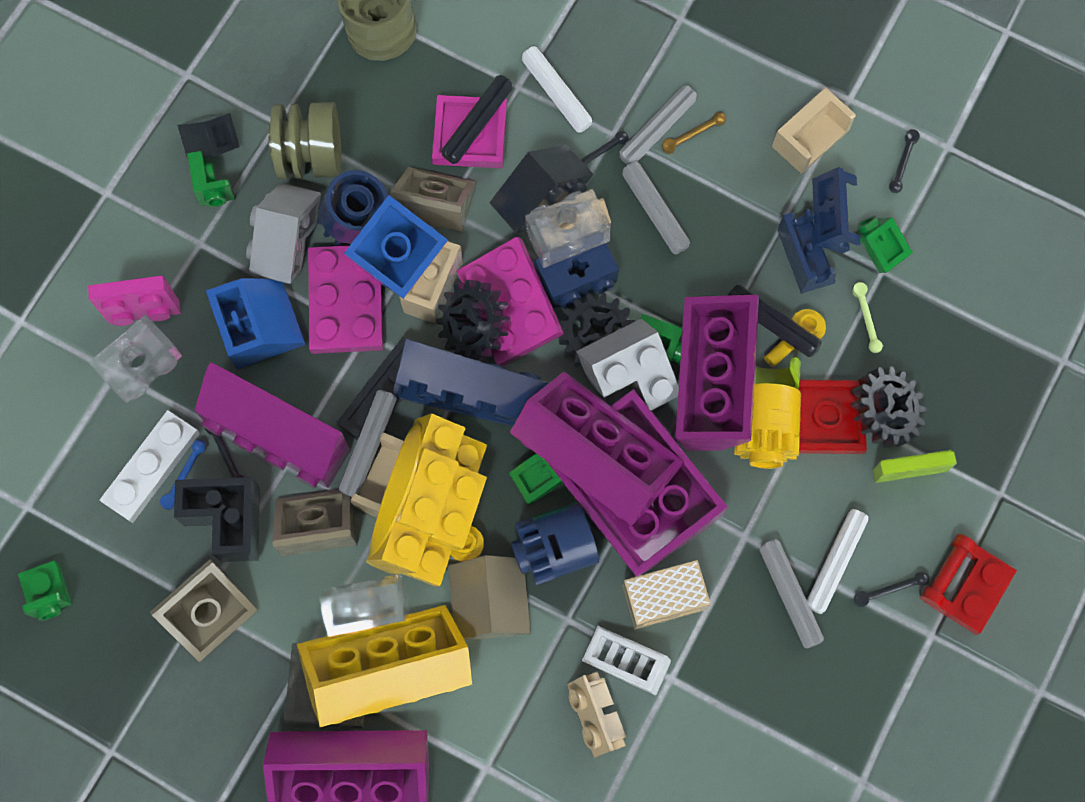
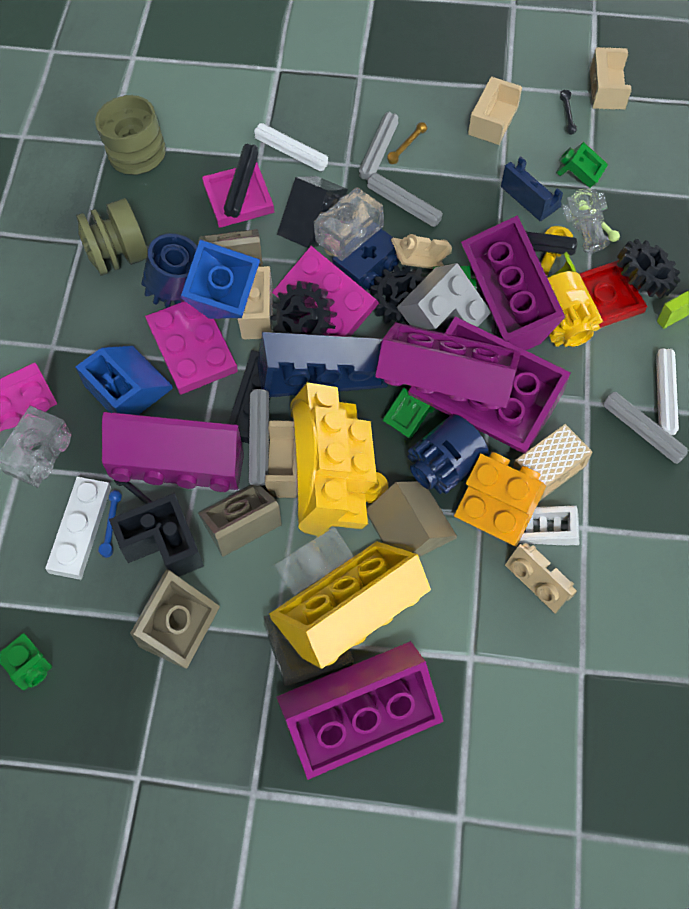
camera: 20 degrees left, 10 degrees down
black panel [177,113,240,158] -> none
green bracket [187,151,235,207] -> none
light grey brick [246,183,321,284] -> none
black hinge [581,131,628,165] -> none
dark blue hinge [812,167,860,254] -> none
none -> tan hinge [391,234,452,269]
none -> light orange plate [454,452,546,547]
none -> clear connector [562,189,610,253]
none -> tan panel [590,47,631,110]

